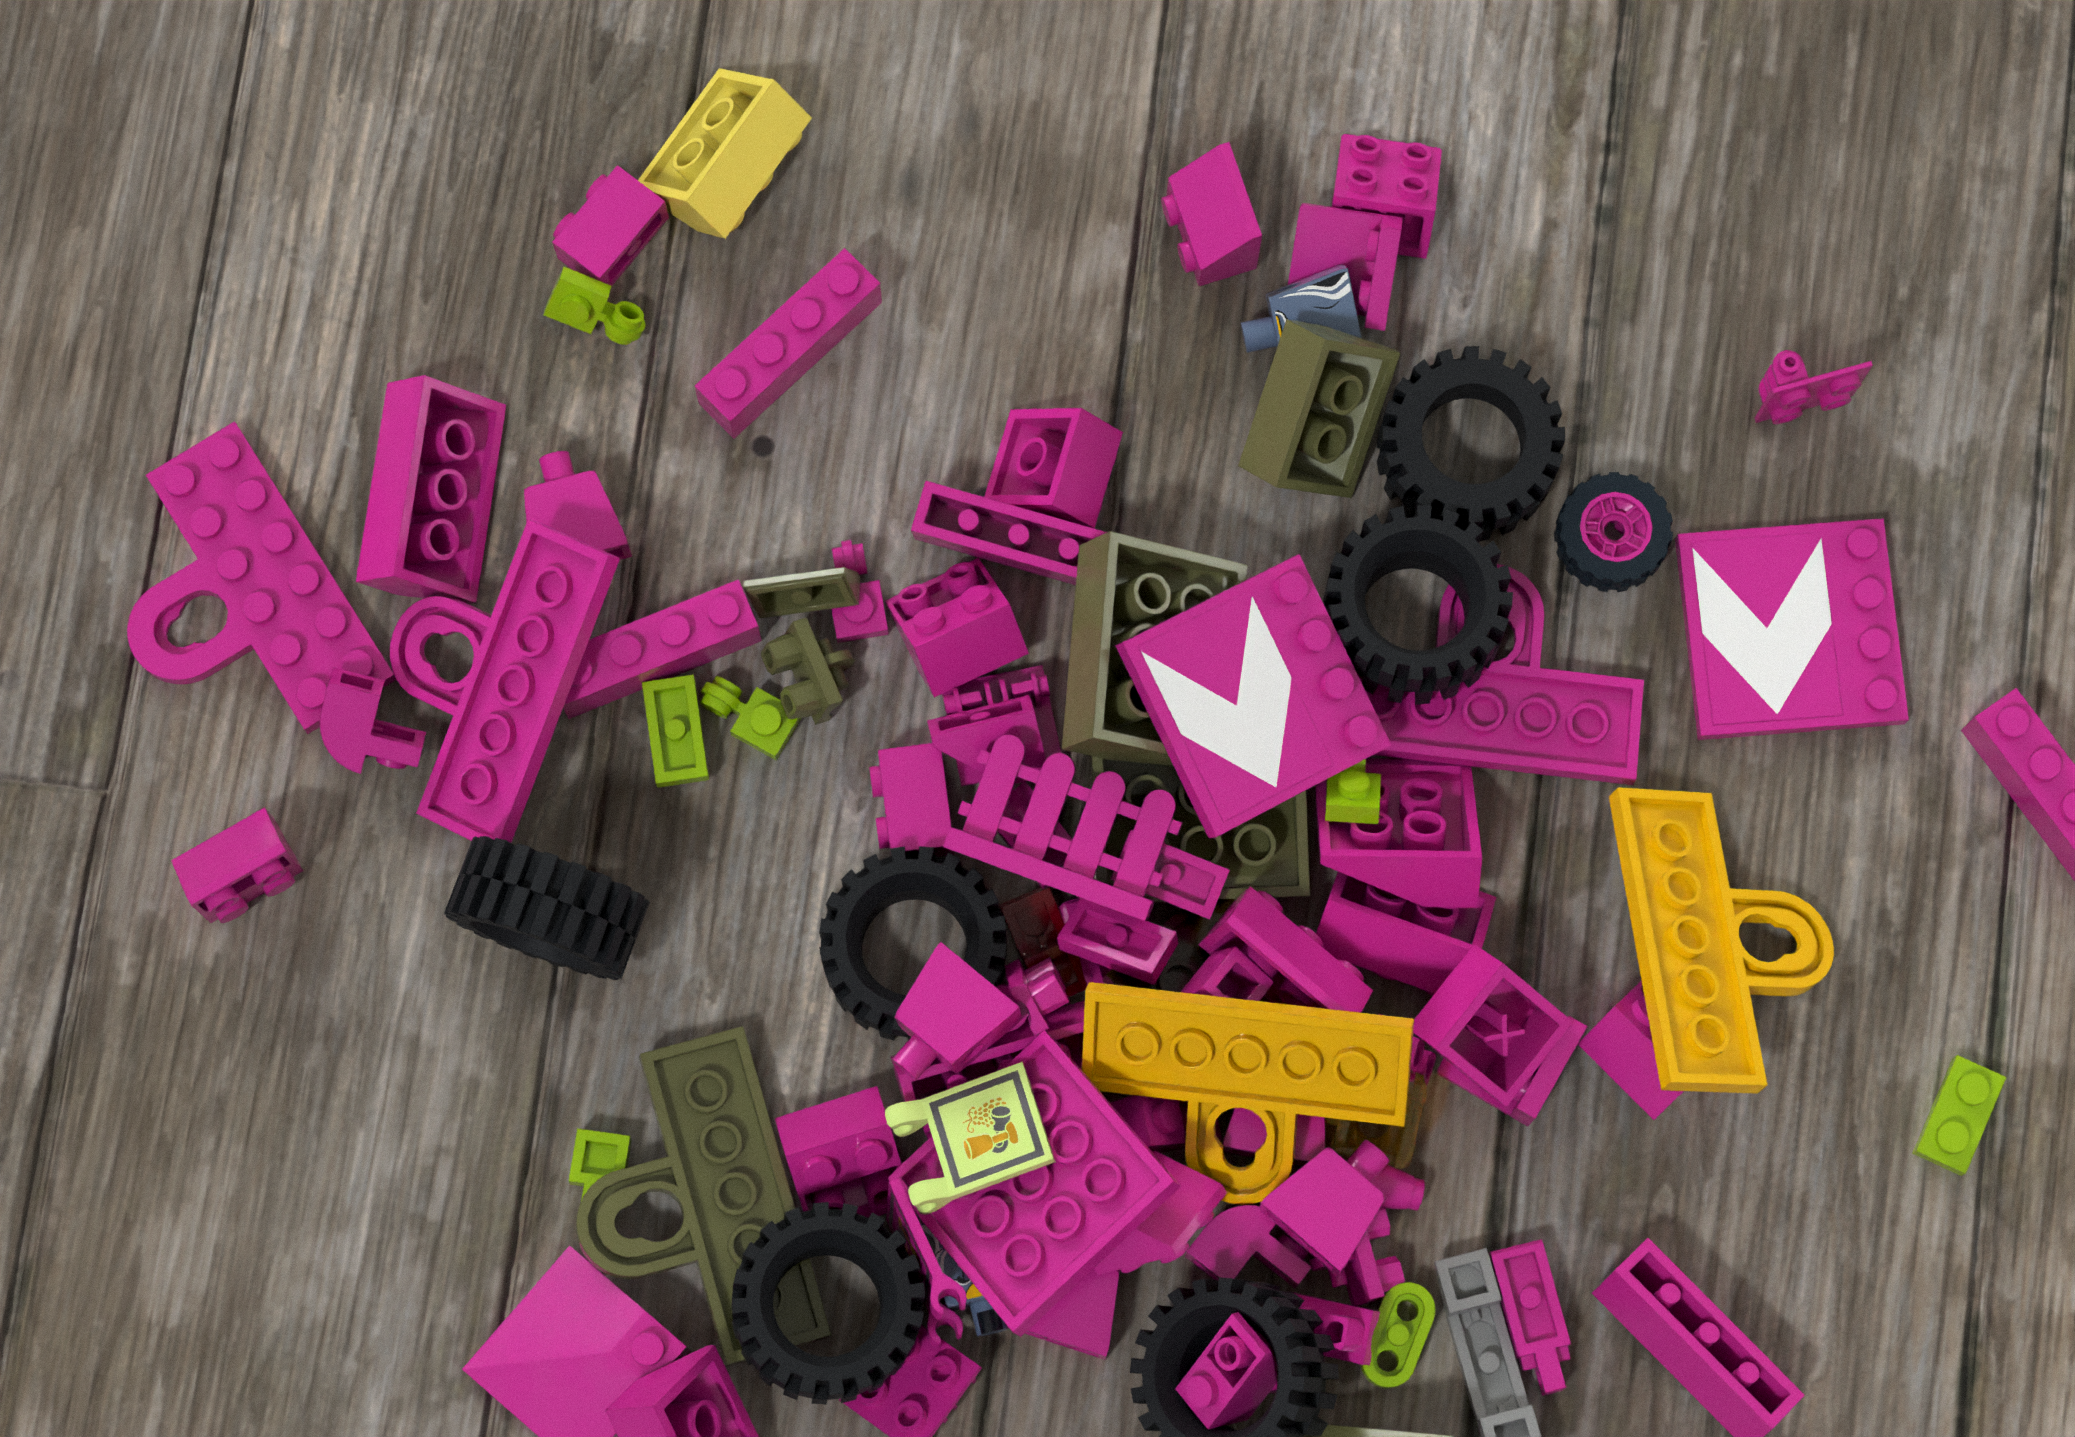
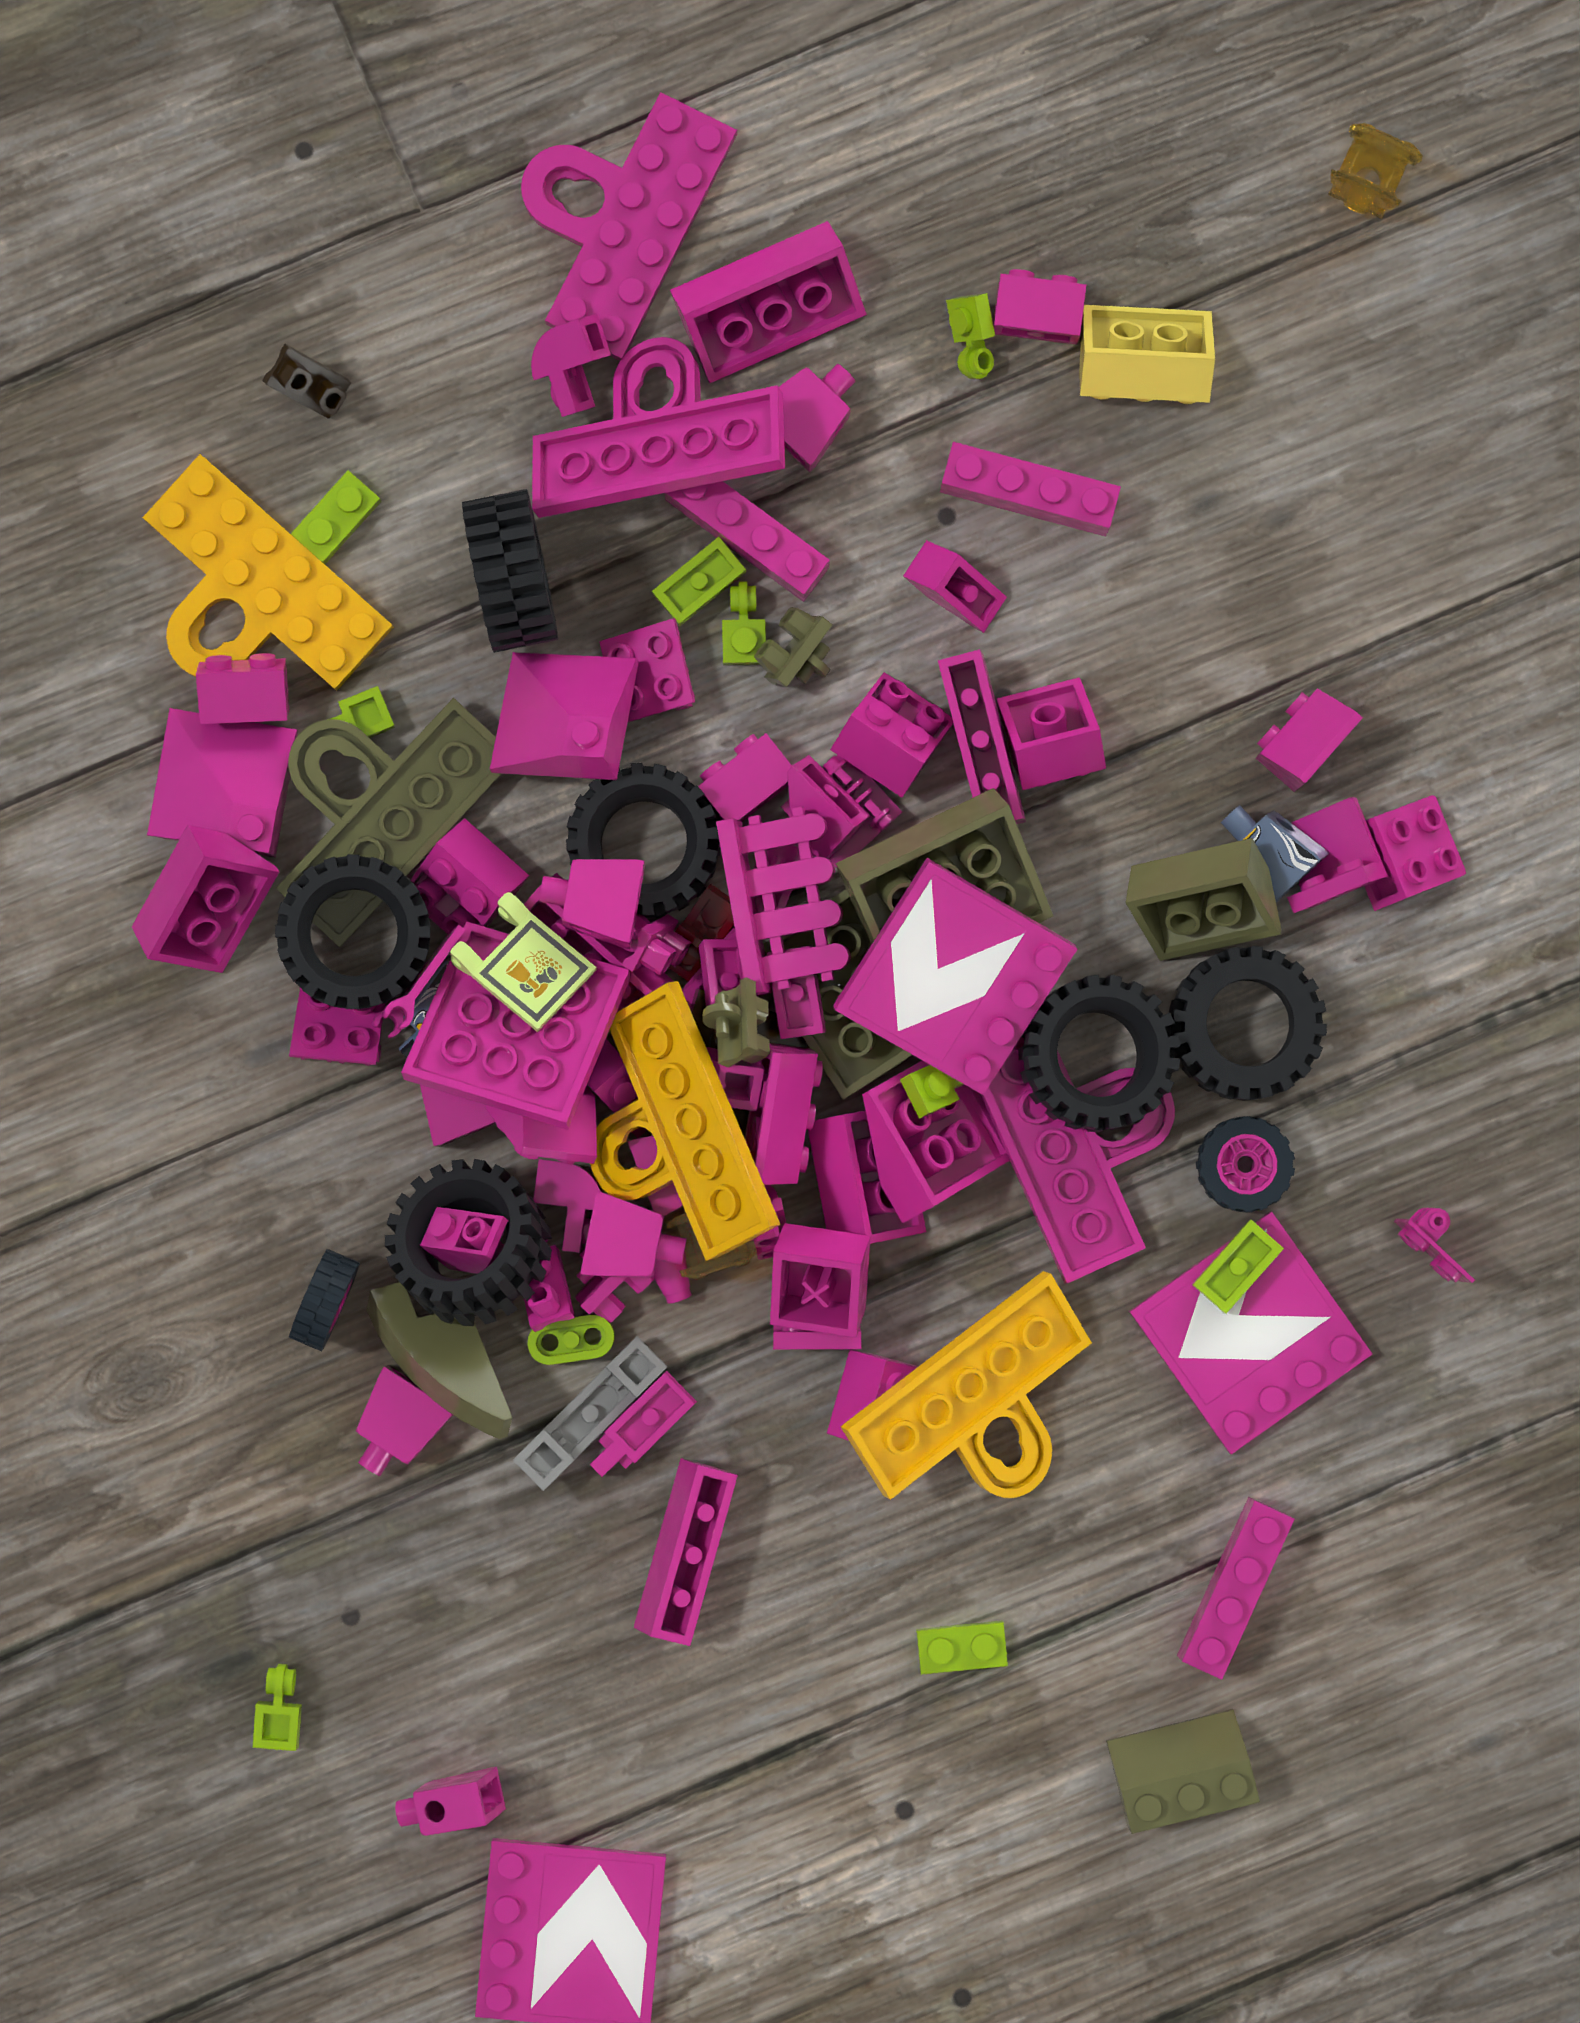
camera: 60 degrees right, 10 degrees up
dark pink slope [171,807,303,923] -> none
olive slope [743,567,860,618] -> none
dark pink plate [832,540,889,643] -> none
none -> yellow plate [142,454,394,691]
none -> dark pink brick [196,653,290,724]
none -> dark brown hips [262,344,351,419]
none -> lime plate [291,470,382,564]
none -> dark pink slope [490,652,639,780]
none -> dark pink hinge [599,618,695,723]
none -> olive hips [703,977,770,1068]
none -> dark pink slope [903,540,1007,633]
none -> lime plate [1192,1219,1284,1314]

